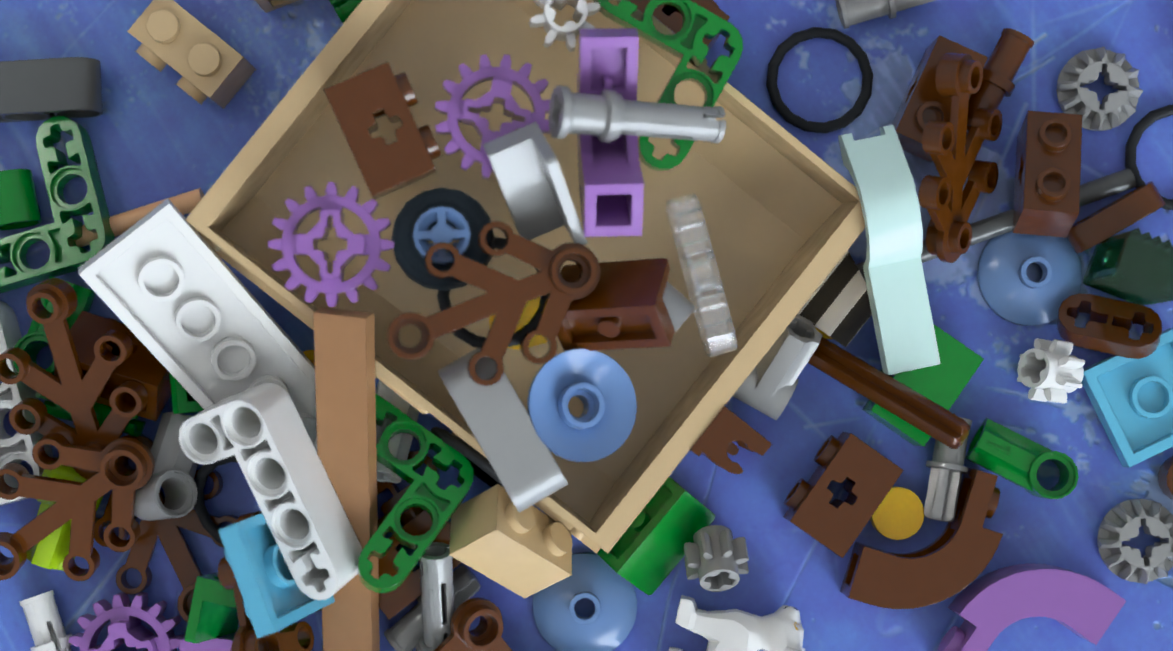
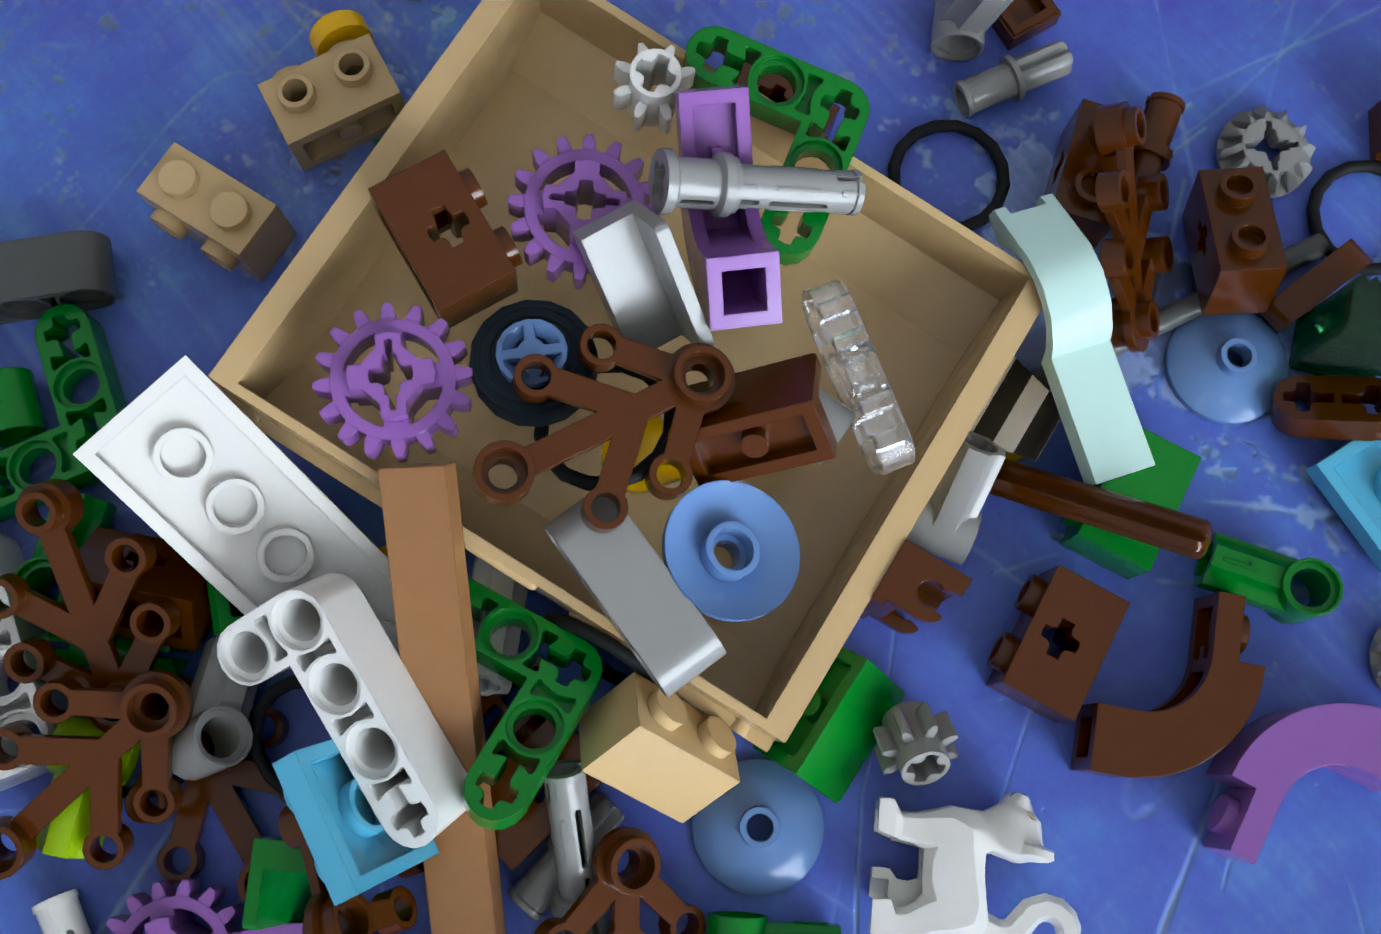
camera: 10 degrees left, 10 degrees down
yellow tile [870,486,924,540] -> none
light grey axle [923,417,972,522] -> none
white gear [1017,338,1085,404] -> none

